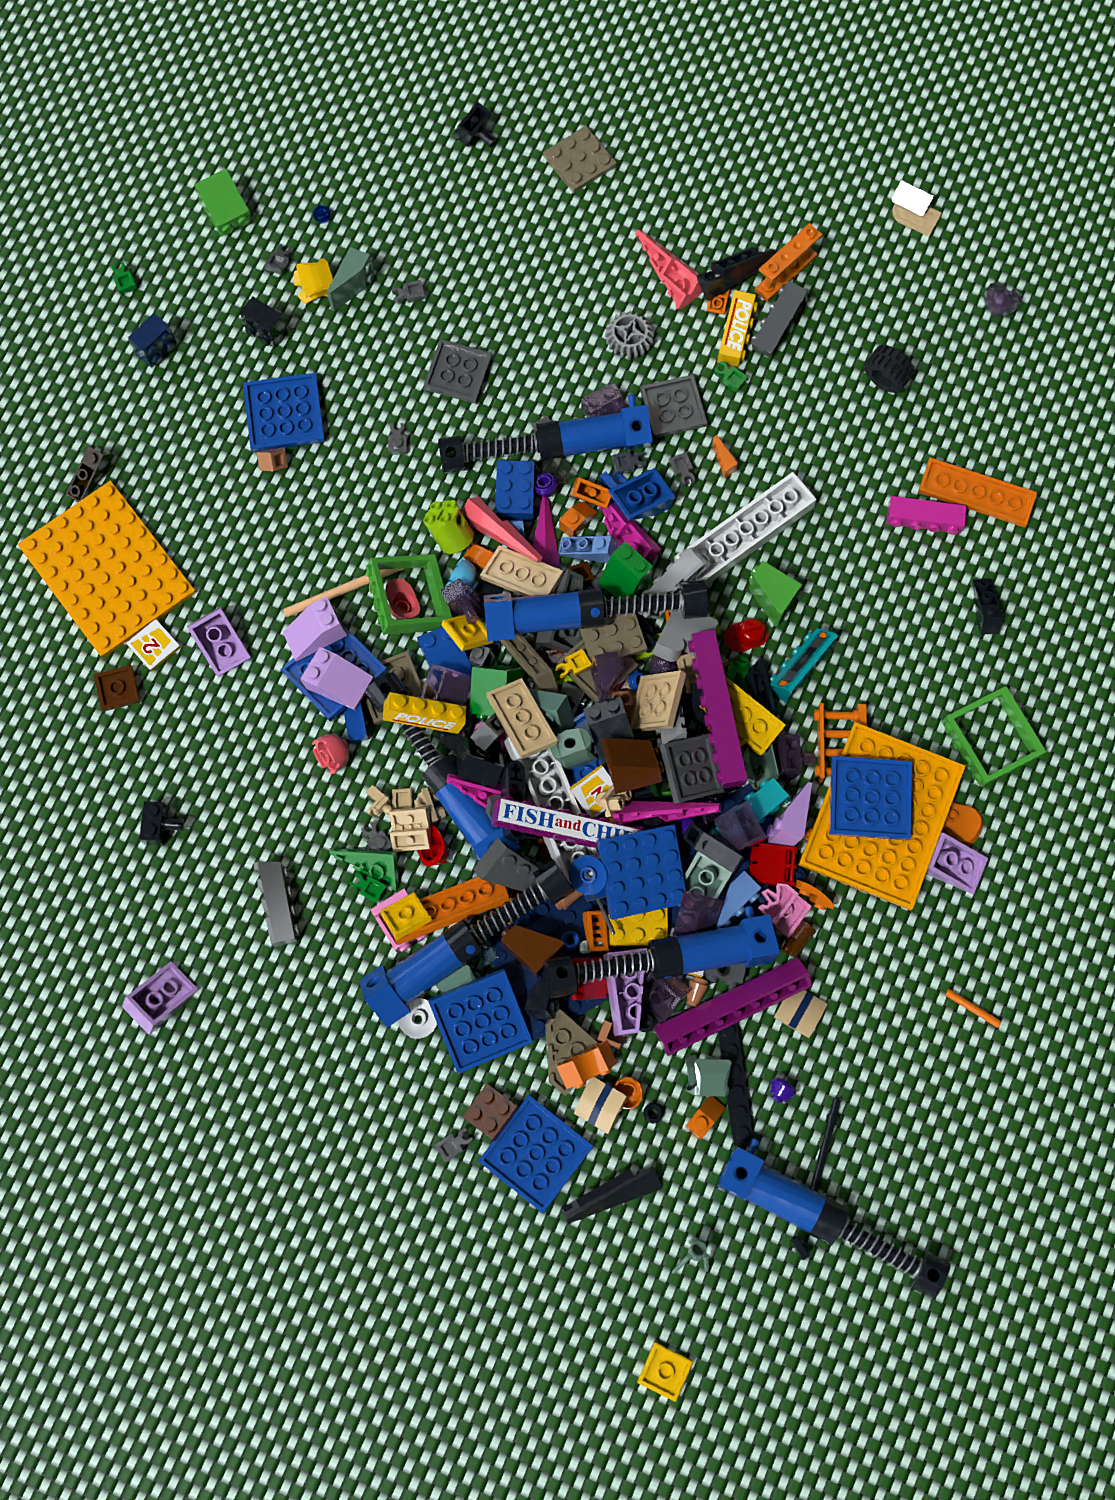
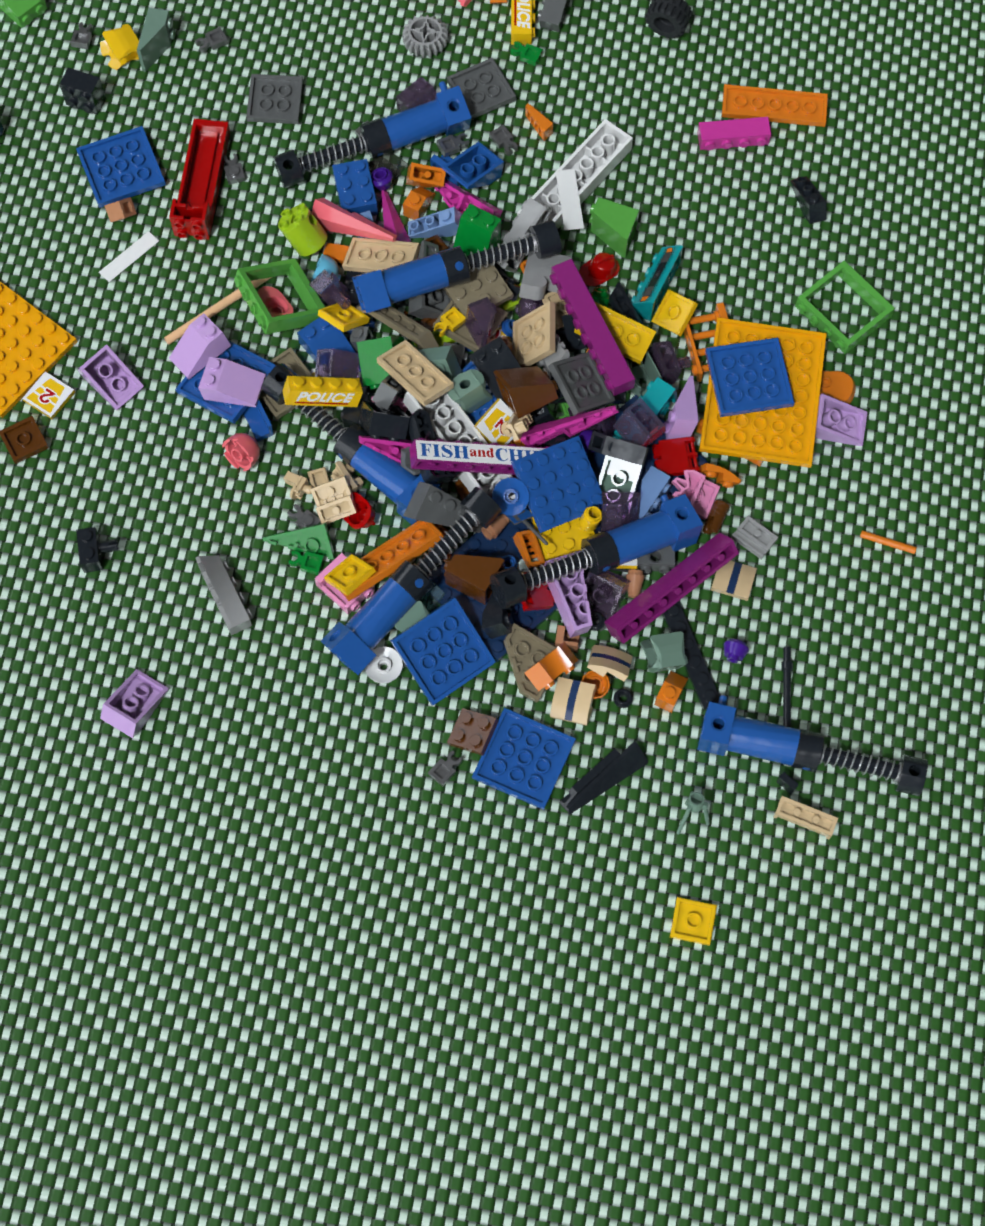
camera: 15 degrees left, 5 degrees down
none -> white sticker [99,231,159,282]
none -> red brick [169,118,230,240]
none -> white sticker [556,169,584,230]
none -> yellow brick [579,506,602,532]
none -> tan slope [587,645,633,681]
none -> yellow tile [651,289,698,337]
none -> light grey plate [731,516,778,560]
none -> tan container [773,796,838,839]

